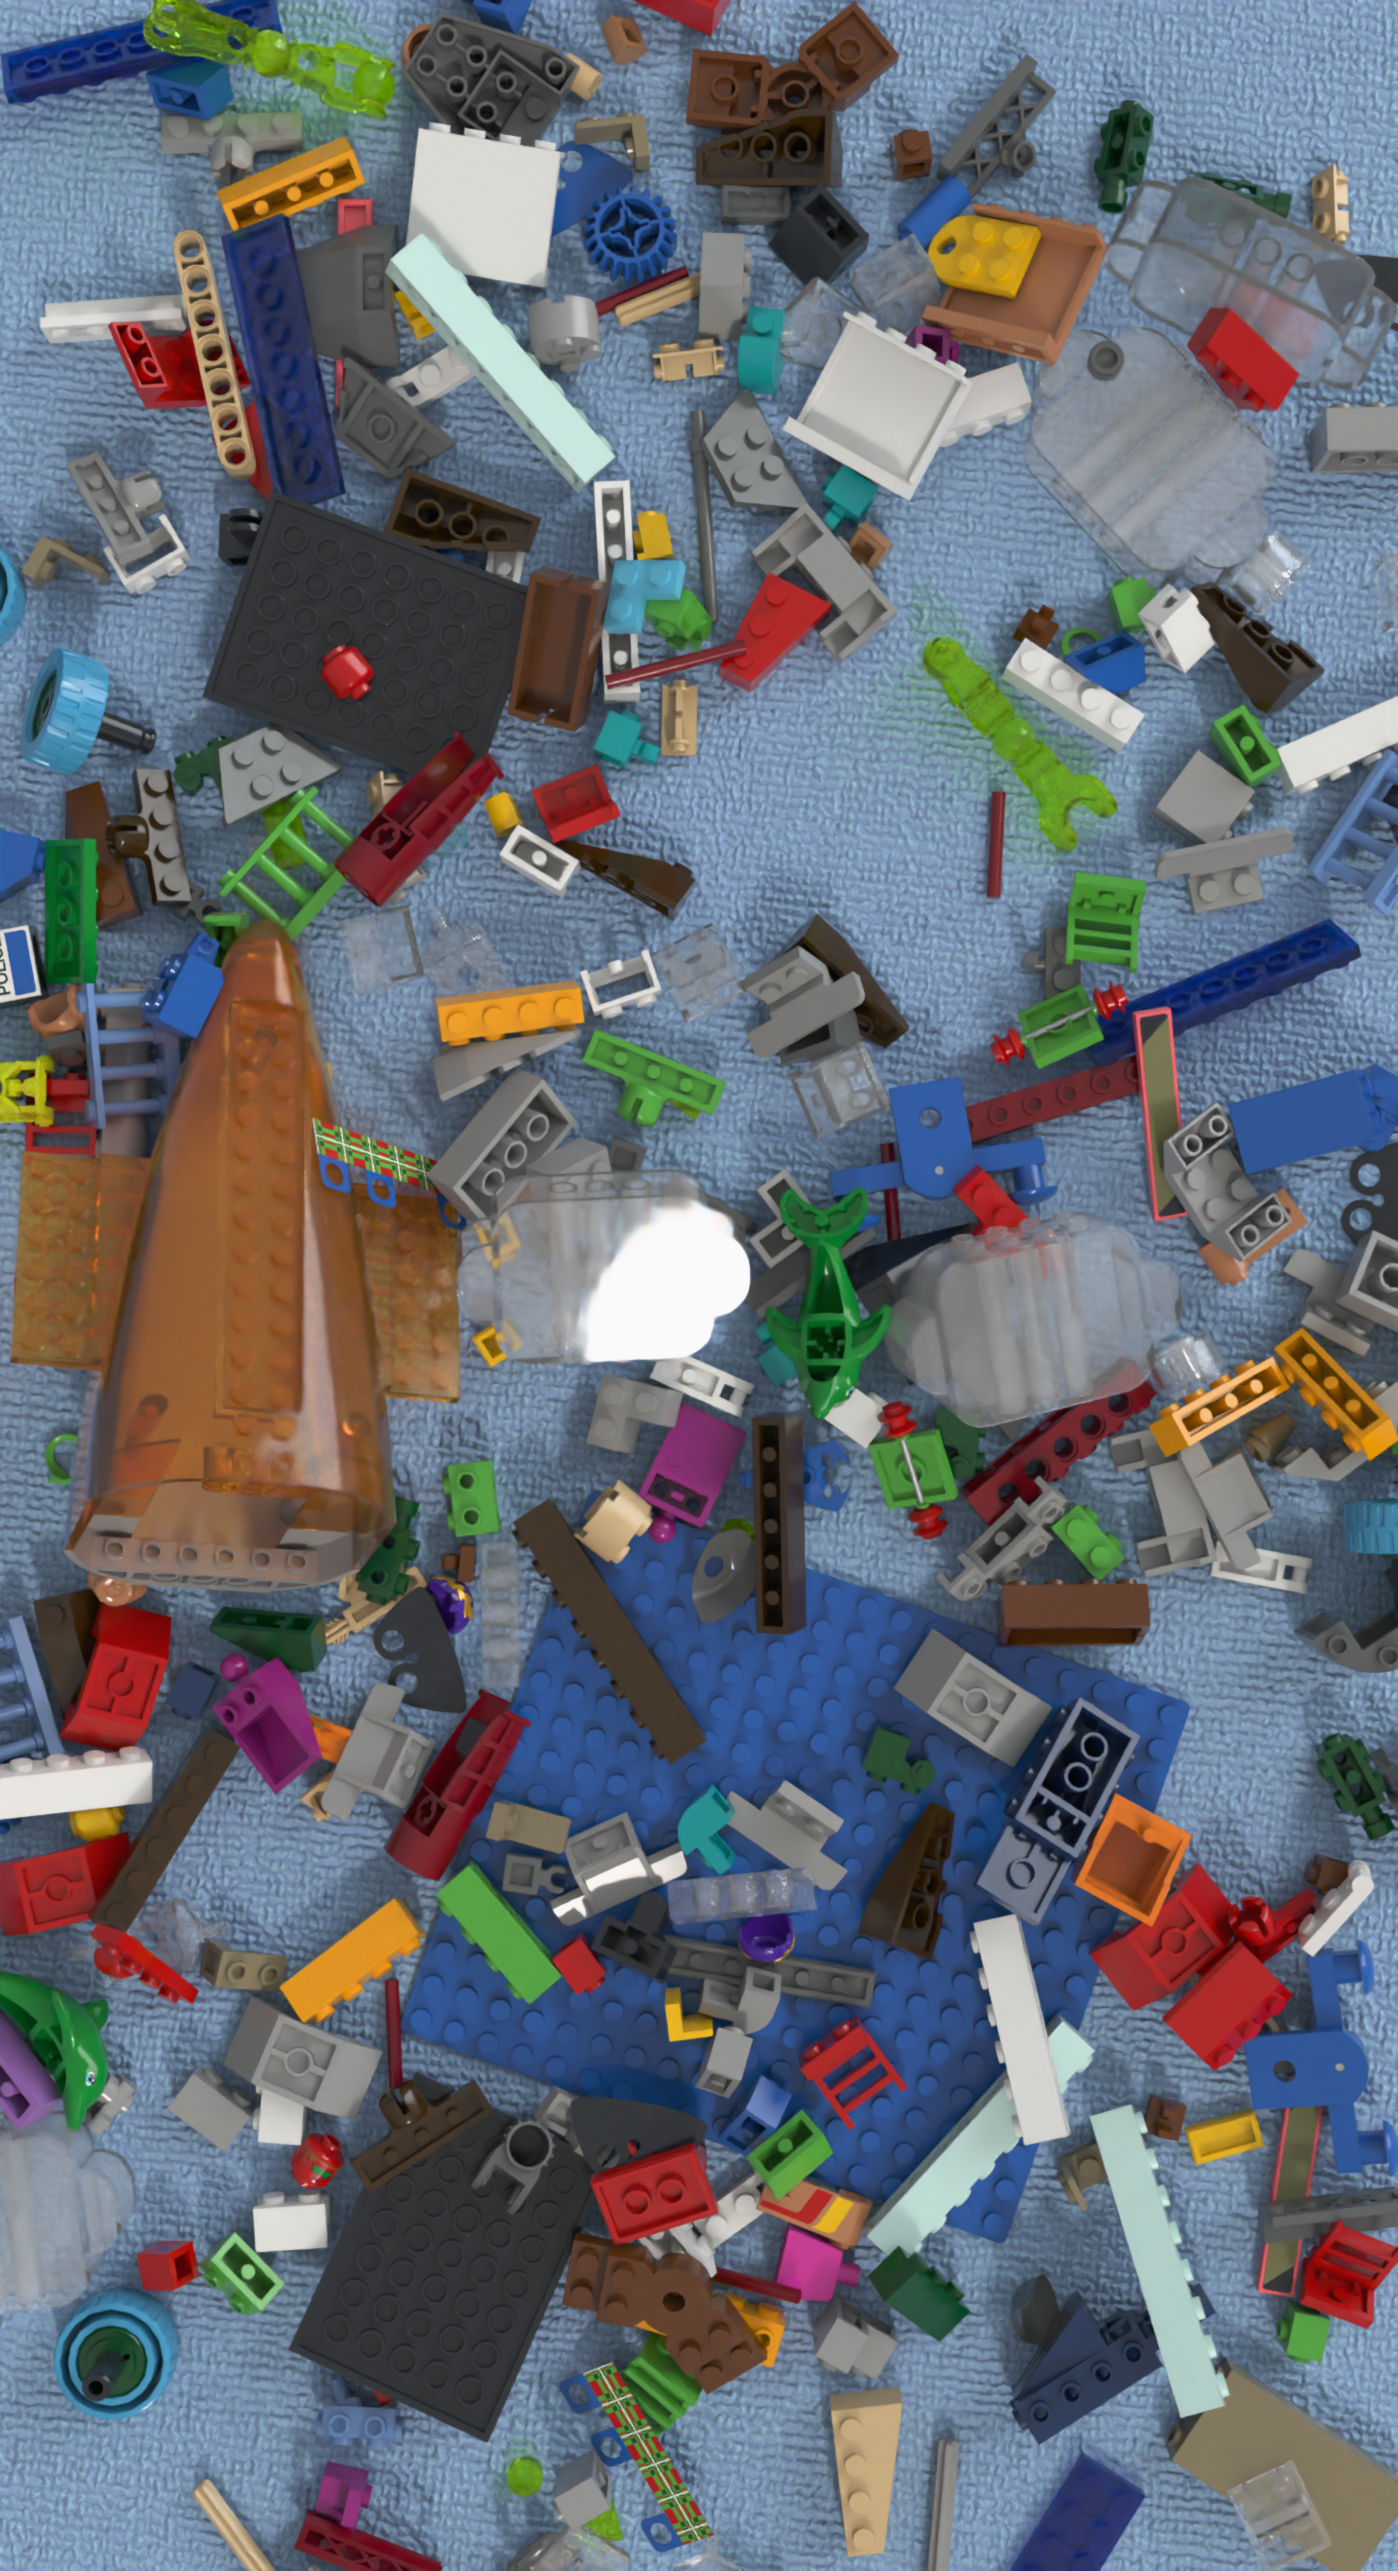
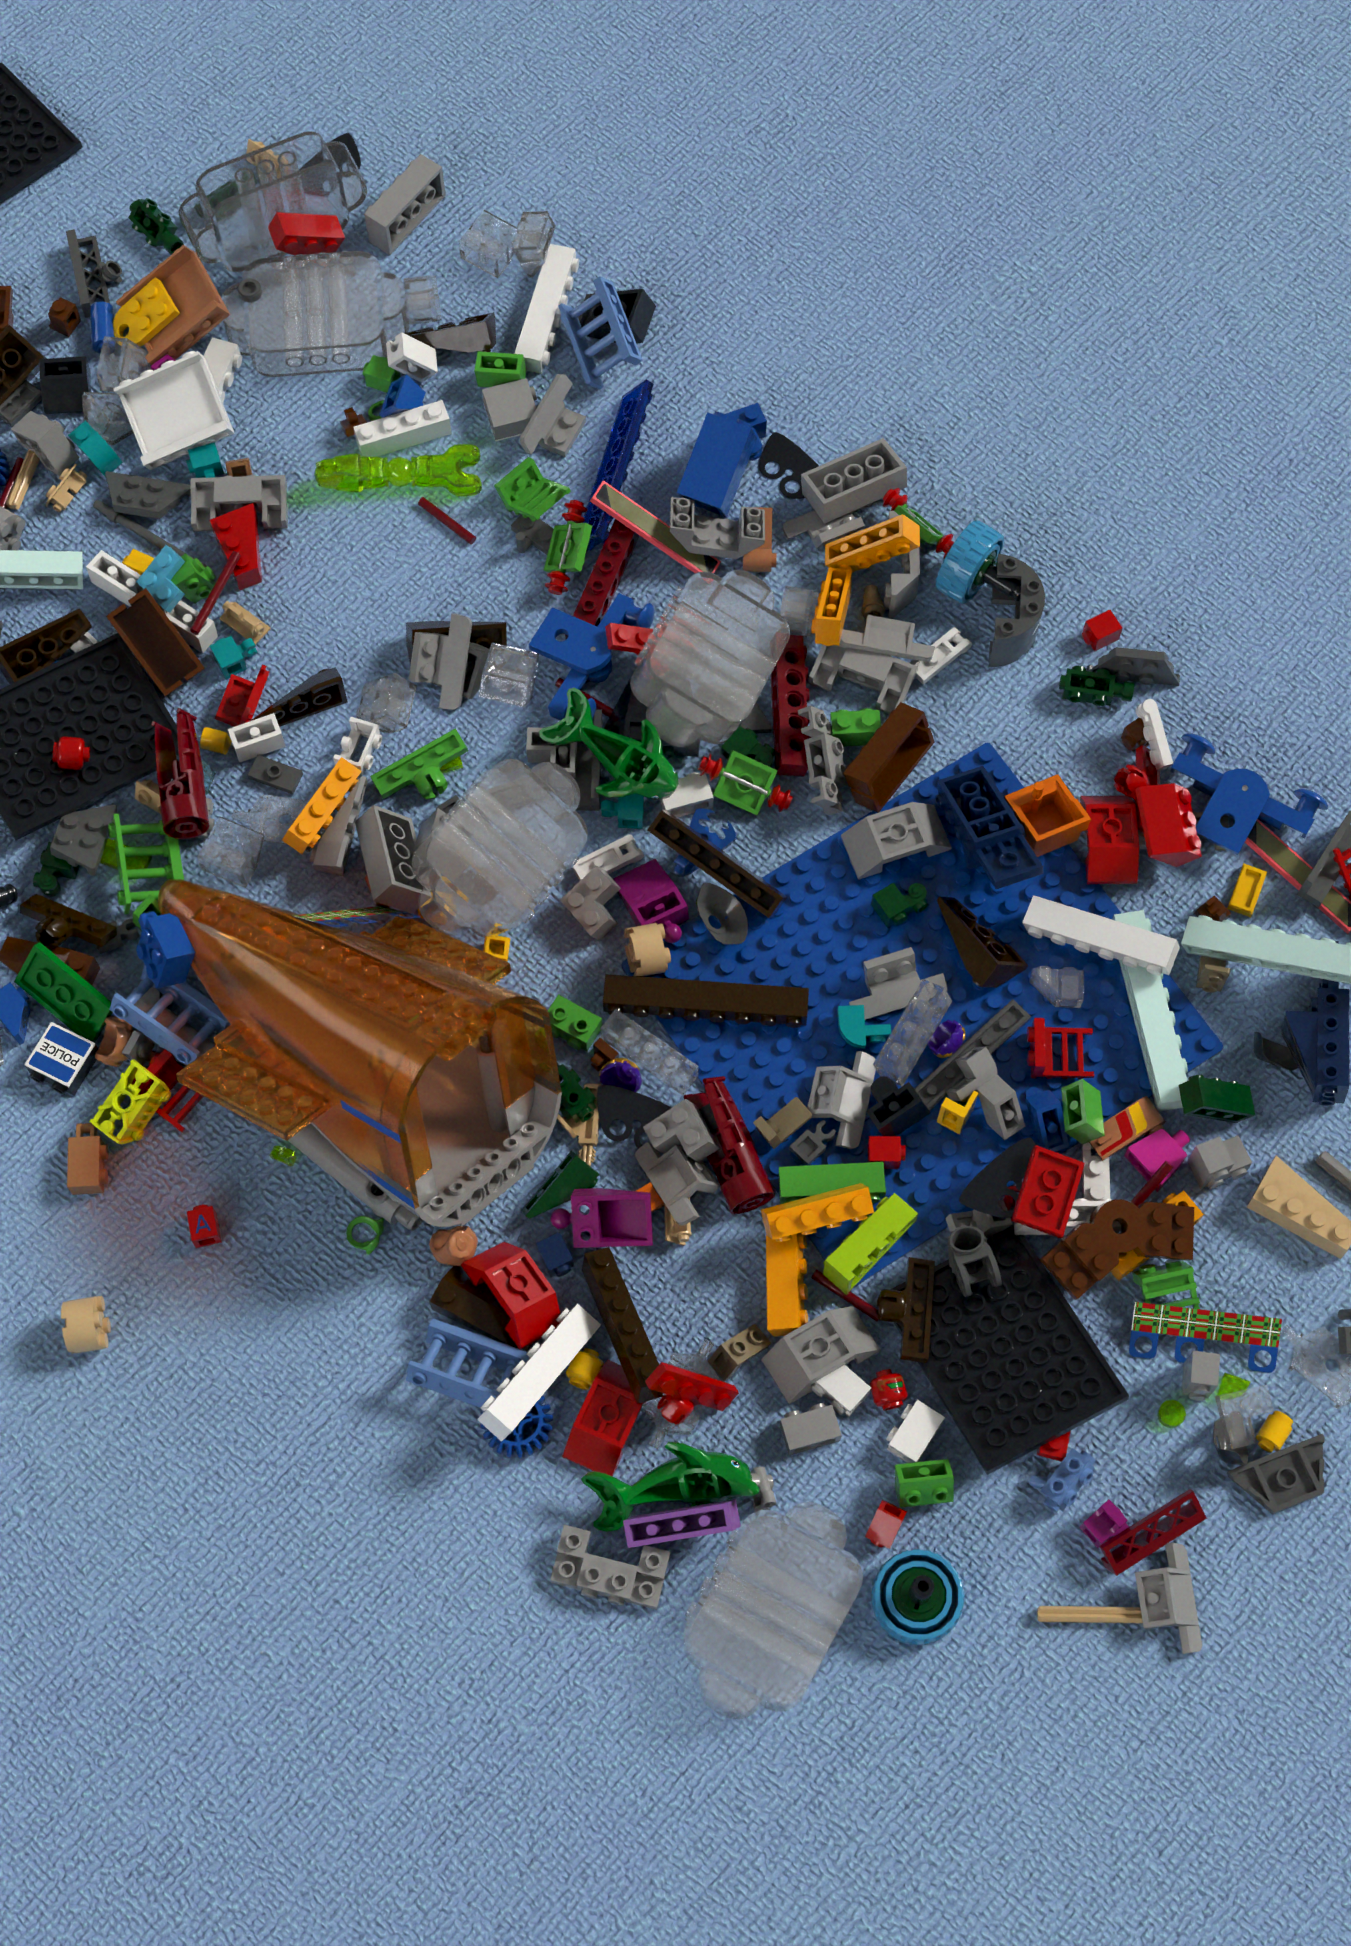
camera: 50 degrees left, 20 degrees down
none -> dark grey plate [248,755,303,795]
none -> light grey brick [643,1099,720,1162]
none -> light orange brick [761,1183,874,1242]
none -> lime wedge [823,1193,918,1295]
none -> clear slope [1030,966,1084,1008]

